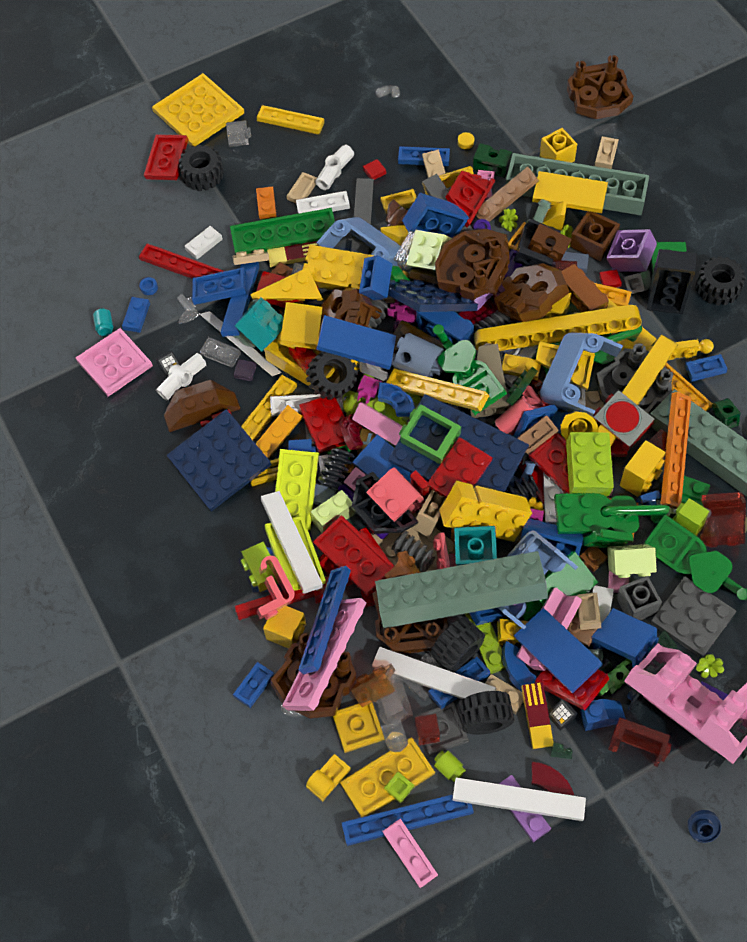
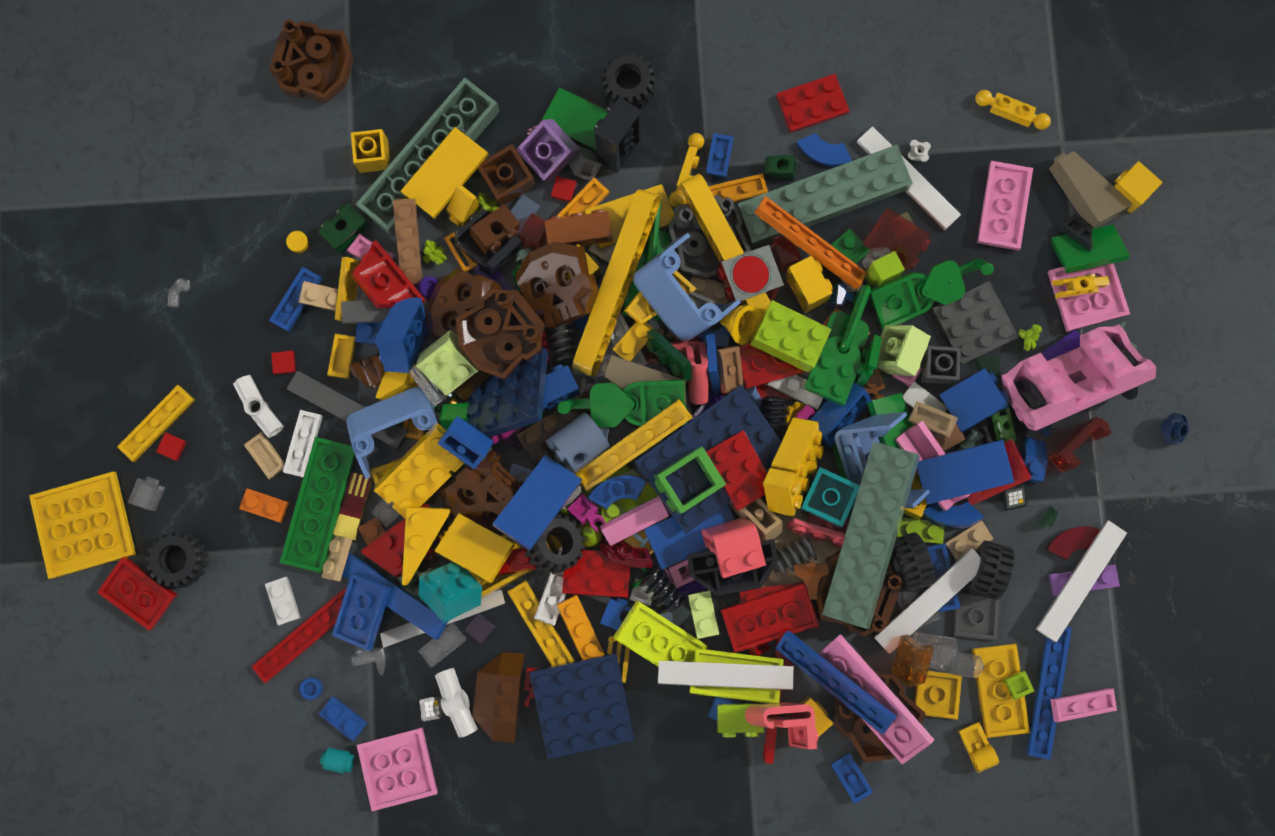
camera: 65 degrees left, 20 degrees up
red tile [411,470,429,500] -> none
clear red brick [415,714,440,745] -> none
lime brick [434,750,466,783] -> none
tile [521,682,554,749] -> none
sand green pin [532,199,551,223] -> none
tan plate [595,136,619,169] -> none
none -> red tile [156,432,187,461]

